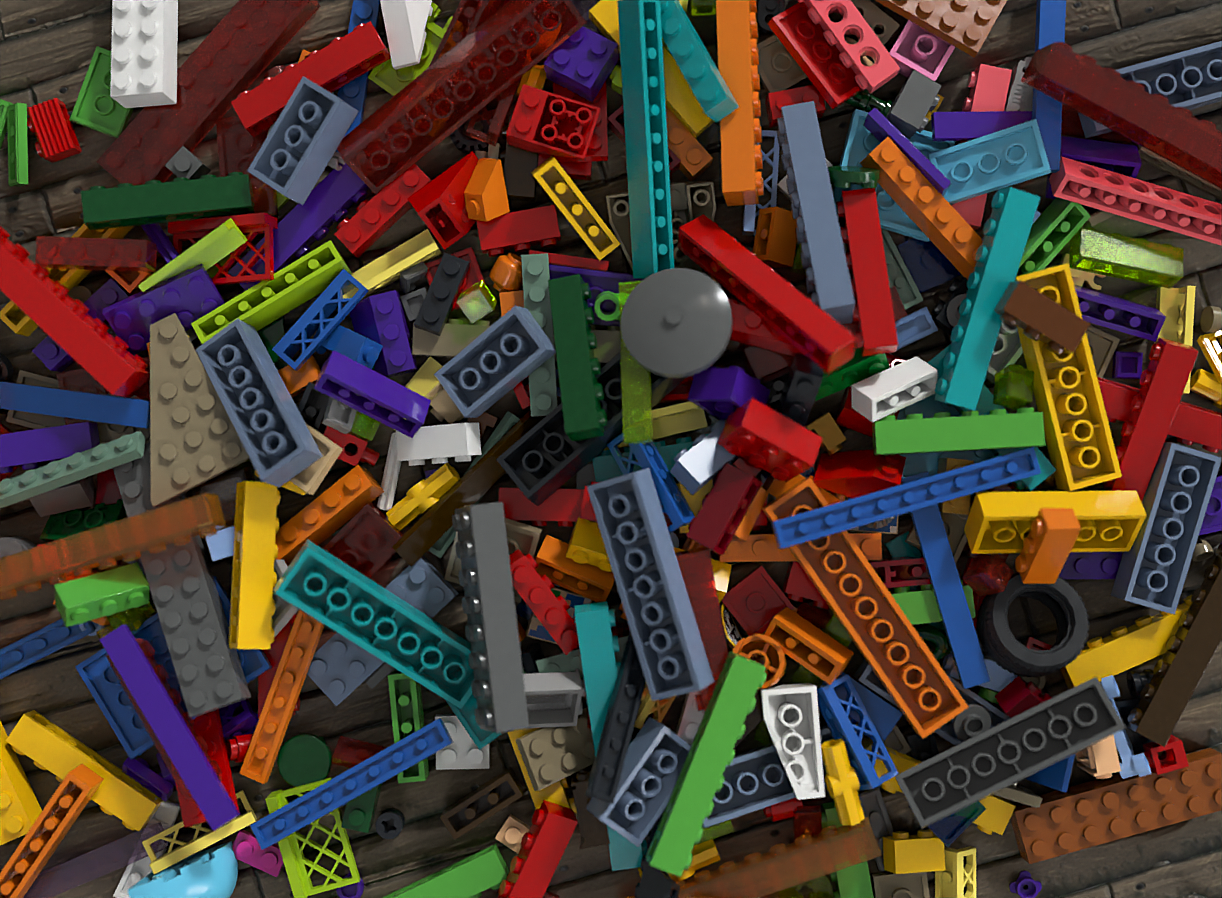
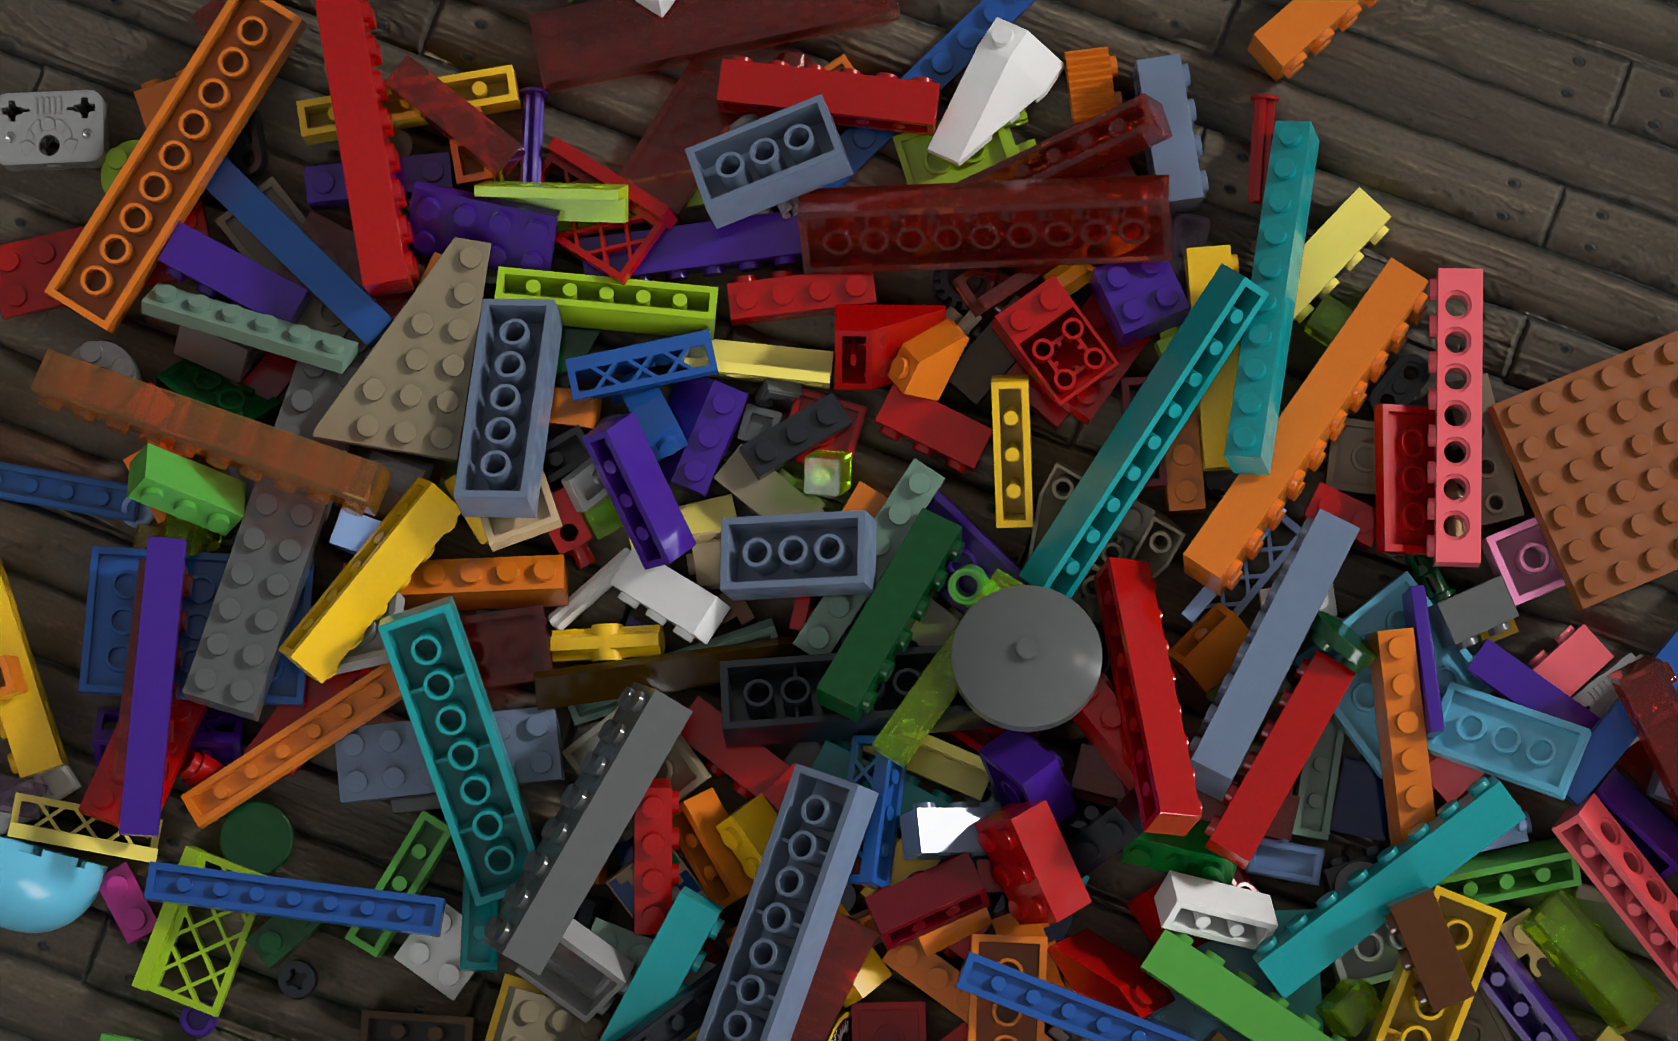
camera: 40 degrees right, 5 degrees down
dark green brick [81,172,255,230] -> none
dark purple plate [122,757,174,802] -> none
dark grey brick [165,146,211,180] -> none
clear red plate [332,736,388,768] -> none
orange head [489,252,523,292] -> none
red tile [529,250,610,271] -> none
pearl gold brick [805,412,846,456] -> none

